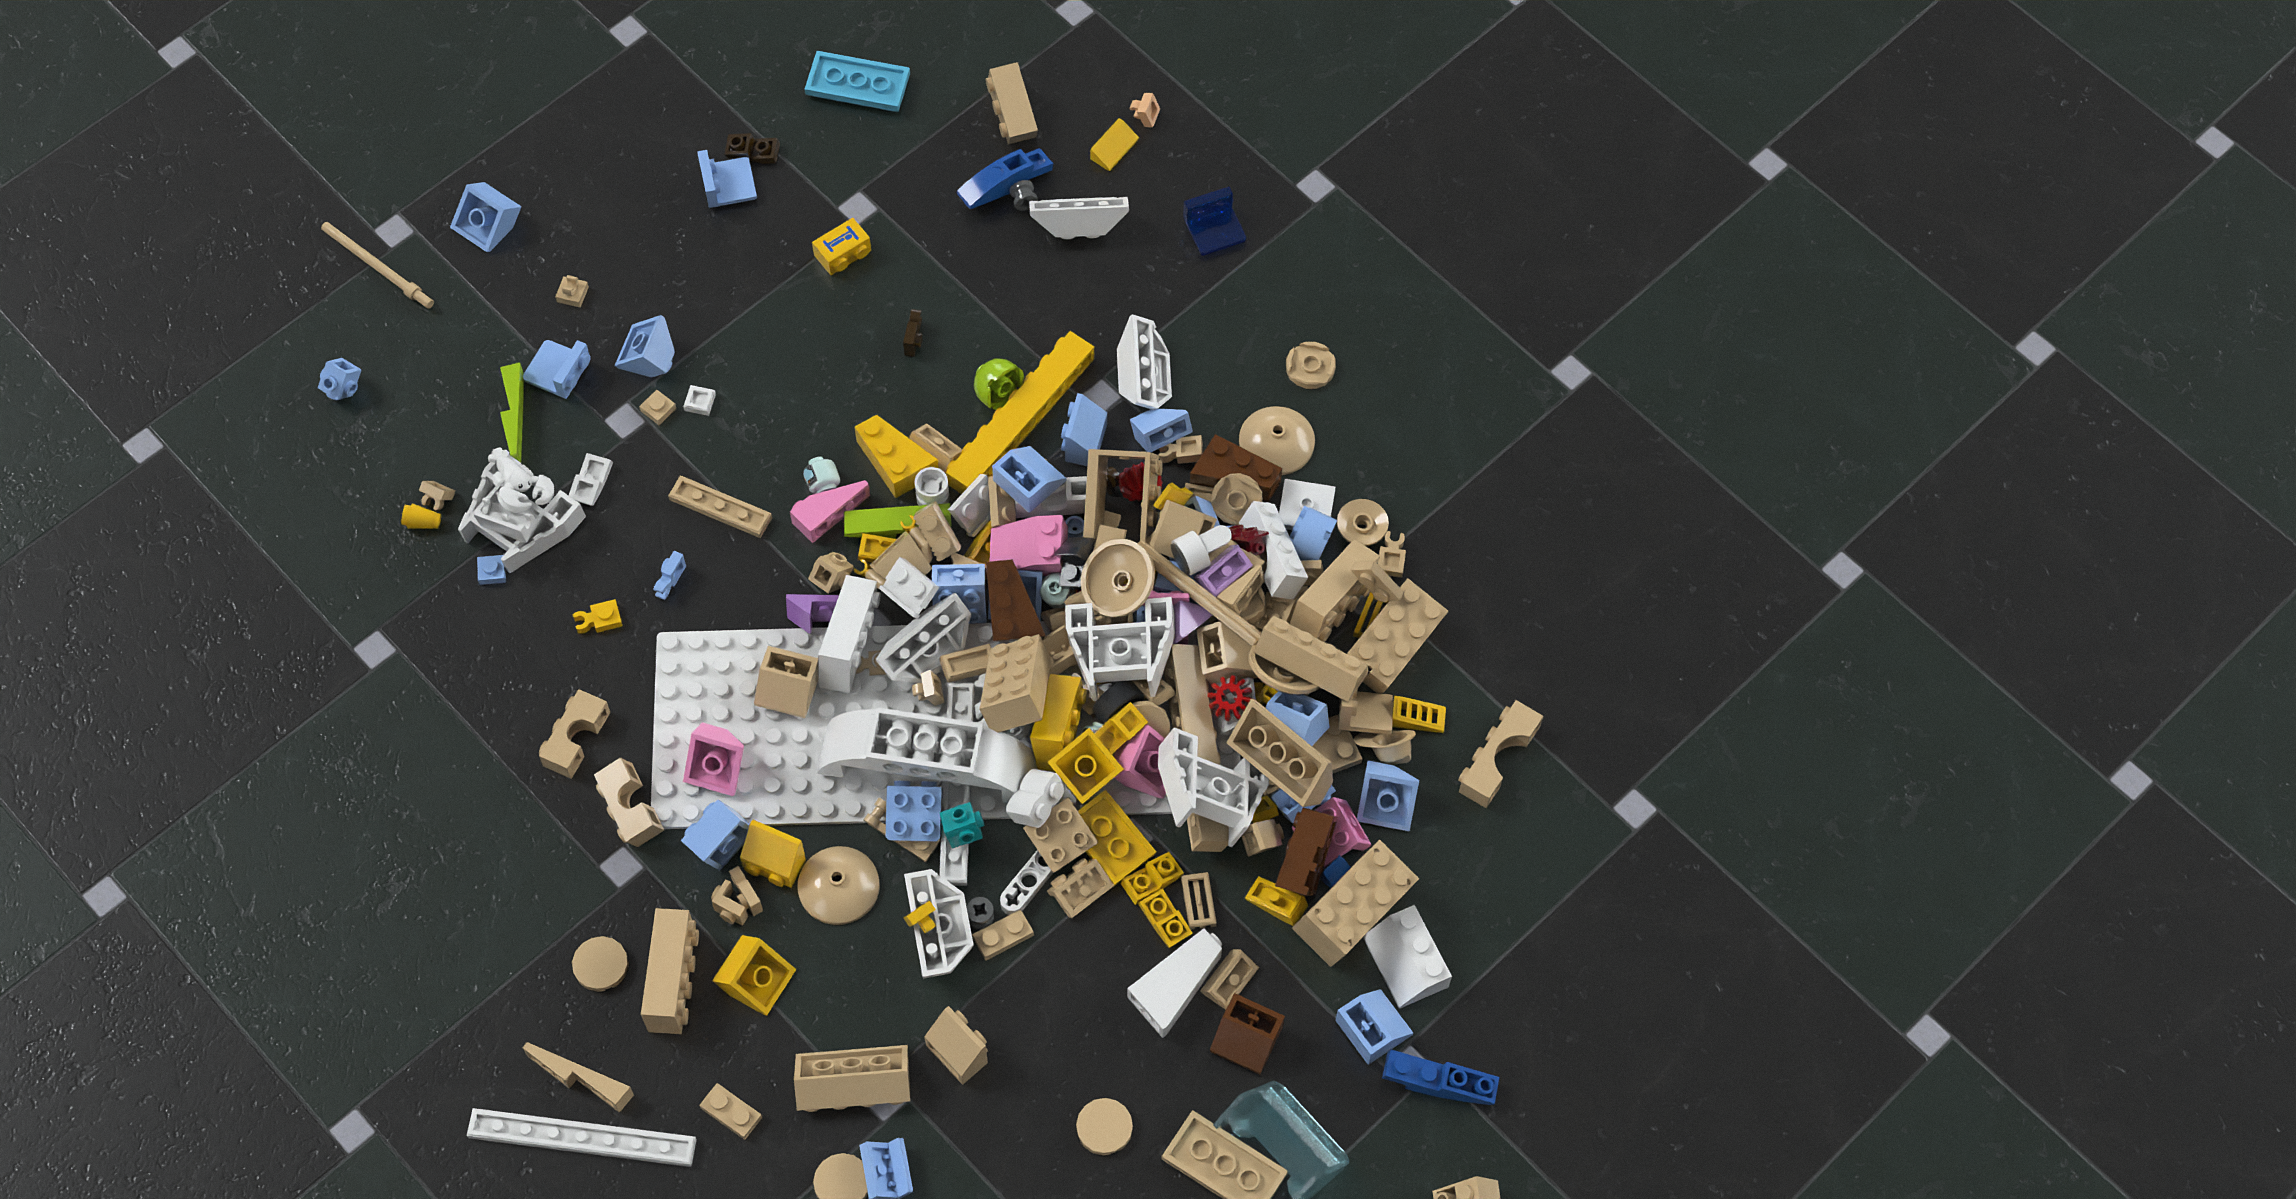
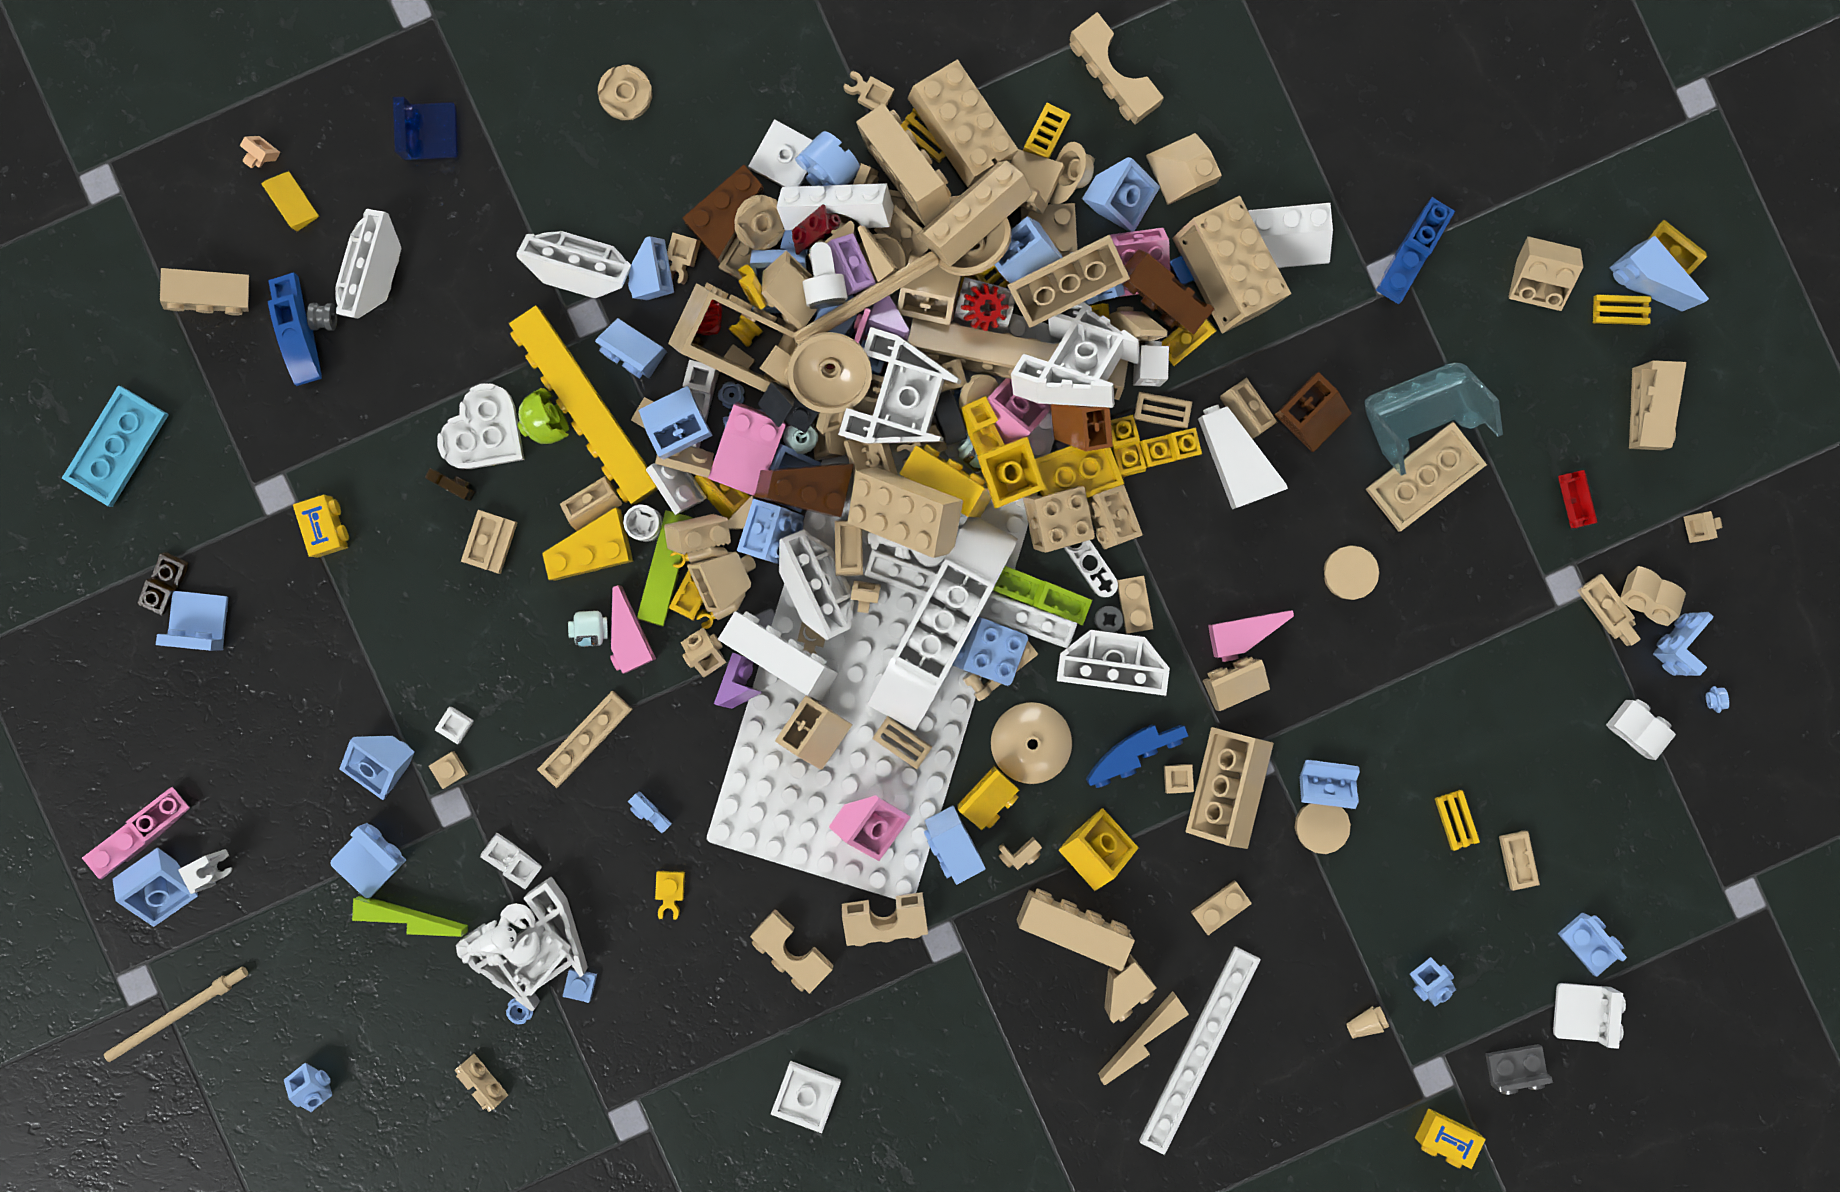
camera: 70 degrees left, 25 degrees up
yellow cone [401,503,441,529] -> none
tan tile [419,481,455,510] -> none
tan tile [555,275,589,308] -> none
tan tile [572,936,629,992] -> none
tan plate [729,866,763,916] -> none
white plate [879,557,939,619] -> none
yellow tile [904,900,936,933] -> none
teal brick [940,802,985,849] -> none
white brick [1006,769,1066,828] -> none
tan dish [1239,406,1315,475] -> none
light blue slope [1336,989,1413,1065] -> none
tan dish [1337,499,1389,546] -> none
tan plate [1351,561,1403,602] -> none
none -> bright pink slope [82,787,190,879]
none -> white hinge [178,849,233,894]
none -> white plate [437,384,525,469]
none -> tan hinge [455,1054,508,1112]
none -> tan plate [461,510,517,574]
none -> light blue plate [506,998,533,1024]
none -> yellow wheel [729,315,763,347]
none -> white plate [771,1061,841,1133]
none -> tan tile [872,716,932,769]
none -> lime slope [992,566,1092,625]
none -> dark orange slope [1050,404,1113,452]
none -> blue slope [1086,724,1188,788]
none -> tan slope [1105,953,1156,1023]
none -> white brick [1133,341,1169,386]
none -> tan slope [1146,133,1222,205]
none -> tan plate [1164,764,1194,794]
none -> bright pink slope [1208,611,1294,662]

